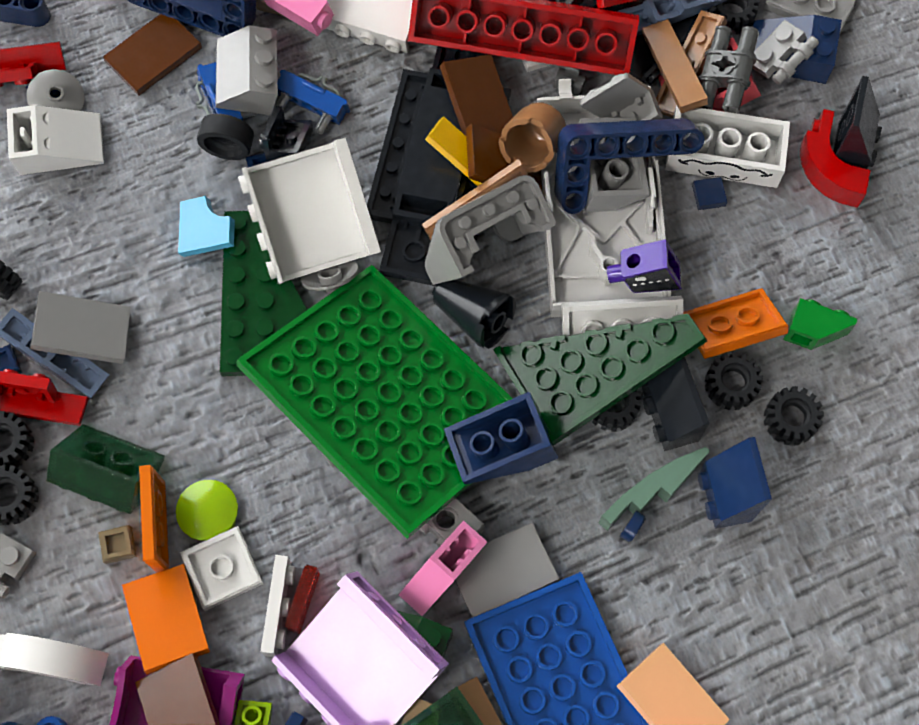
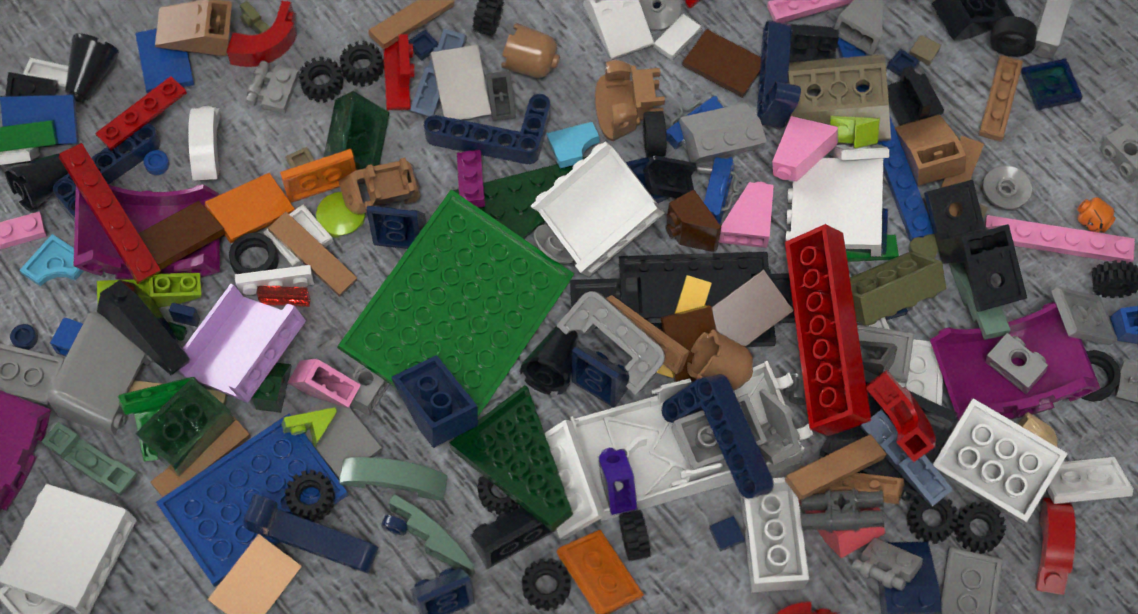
camera: 75 degrees right, 5 degrees down
none -> black tyre [229,232,279,274]
none -> dark blue beam [243,494,379,573]
none -> medium nougat tile [268,212,357,297]
none -> lime slope [281,407,337,447]
none -> black tyre [285,470,335,522]
none -> medium nougat piece [339,158,421,214]
none -> sand green slope [339,457,447,501]
none -> dark blue slope [366,206,426,249]
none -> dark blue beam [424,94,550,164]
none -> magenta plate [457,150,485,207]
none -> dark grey slope [486,70,516,121]
none -> medium nougat cylinder [501,23,560,78]
none -> dark blue slope [572,347,629,408]
none -> medium nougat piece [595,60,665,141]
none -> black tyre [619,509,651,561]
none -> white tile [654,14,701,60]
none -> reddish brown slope [665,190,721,252]
none -> bright pink slope [719,182,774,248]

